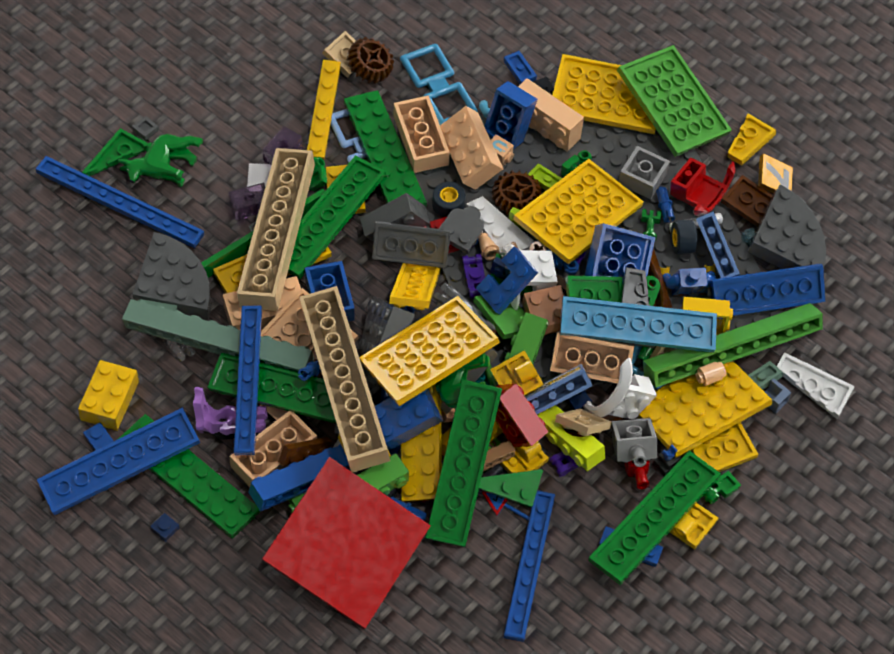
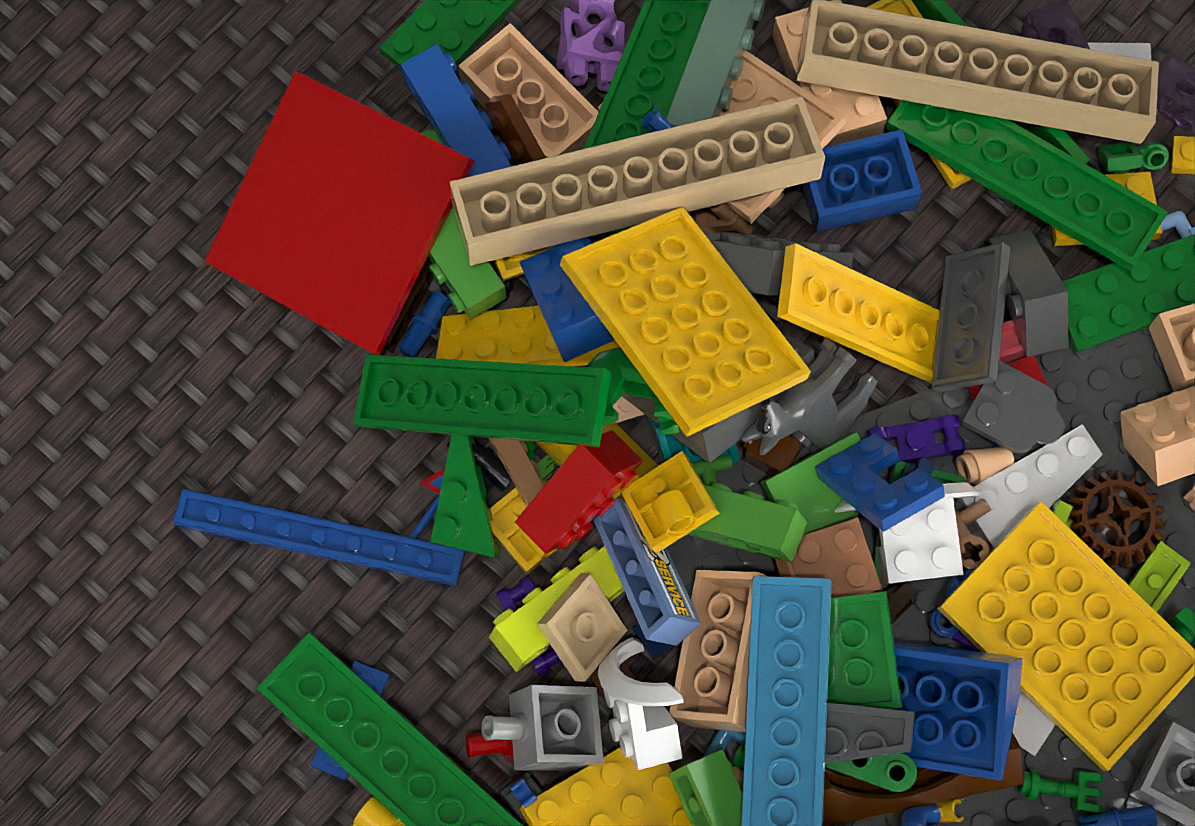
camera: 95 degrees right, 15 degrees up
blue tile [234,305,262,455] -> none
black wheel [432,182,466,217] -> none

